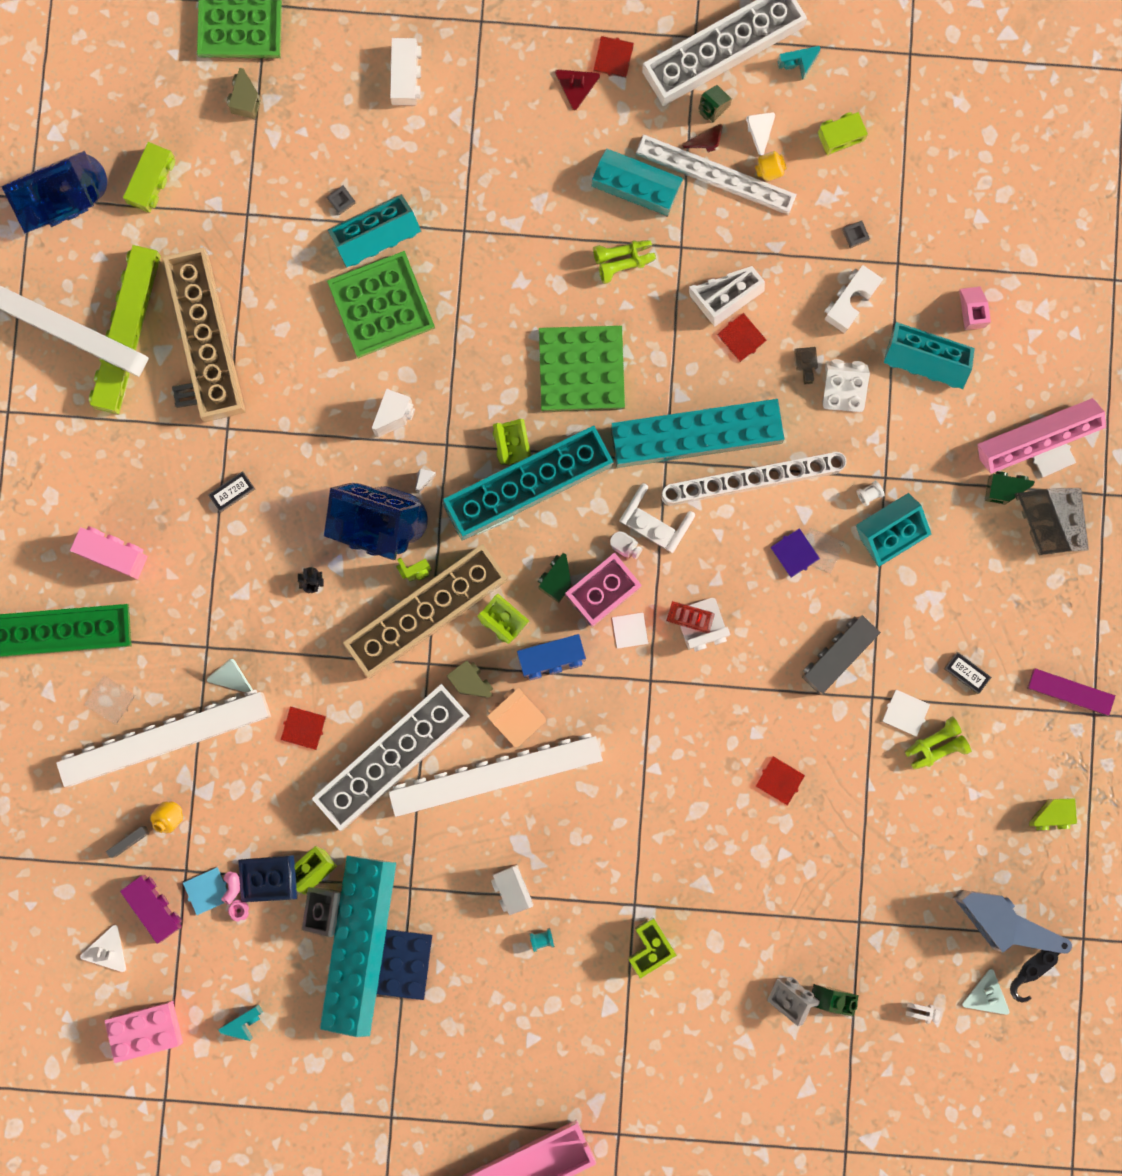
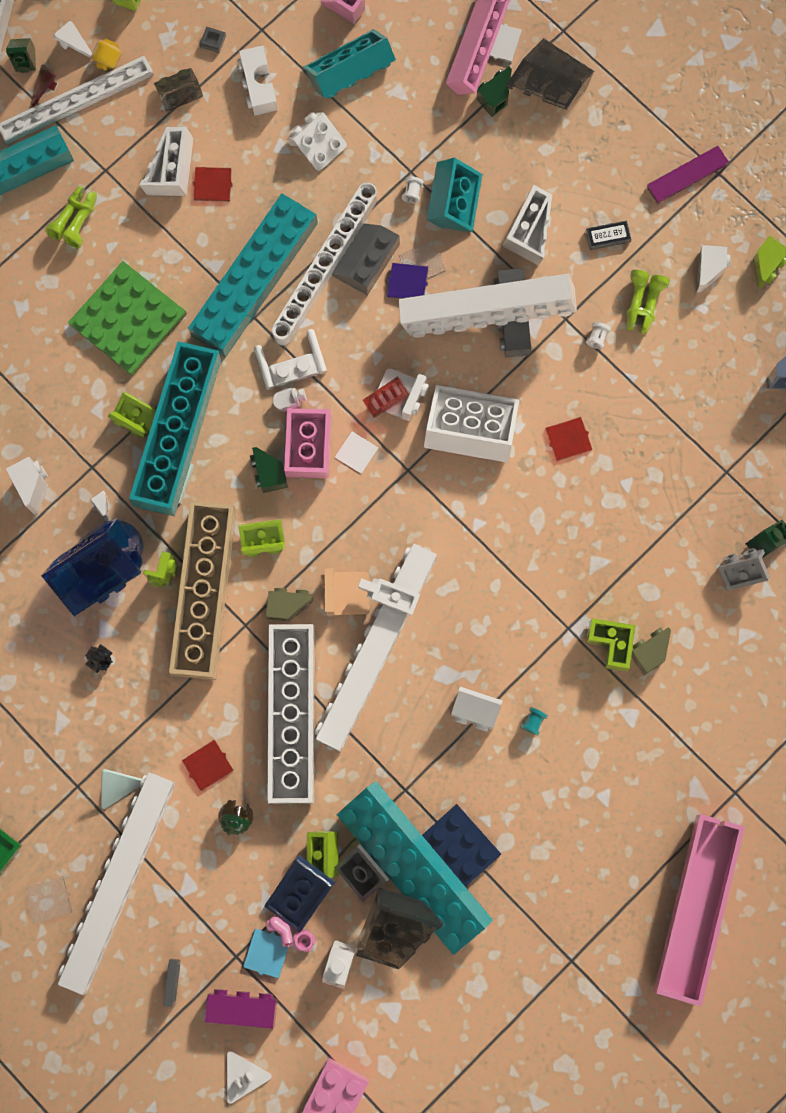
camera: 40 degrees left, 5 degrees down
yellow head [150,801,183,833] -> none
teal slope [218,1005,263,1041] -> none
blue brick [517,634,586,681] -> none
clear smoke plate [794,347,818,384] -> none
white piece [882,690,930,736] -> none
none -> clear smoke bracket [154,68,203,111]
none -> piece [218,800,253,835]
none -> white torso [322,940,357,989]
none -> dark grey slope [332,223,400,296]
none -> clear smoke wedge [356,888,443,969]
none -> white hinge [358,578,420,616]
none -> white brick [399,274,577,338]
none -> white slope [424,385,519,463]
none -> white wedge [502,185,552,265]
none -> white bush [586,322,611,349]
none -> olive slope [631,627,671,675]
none -> white slope [697,245,730,293]

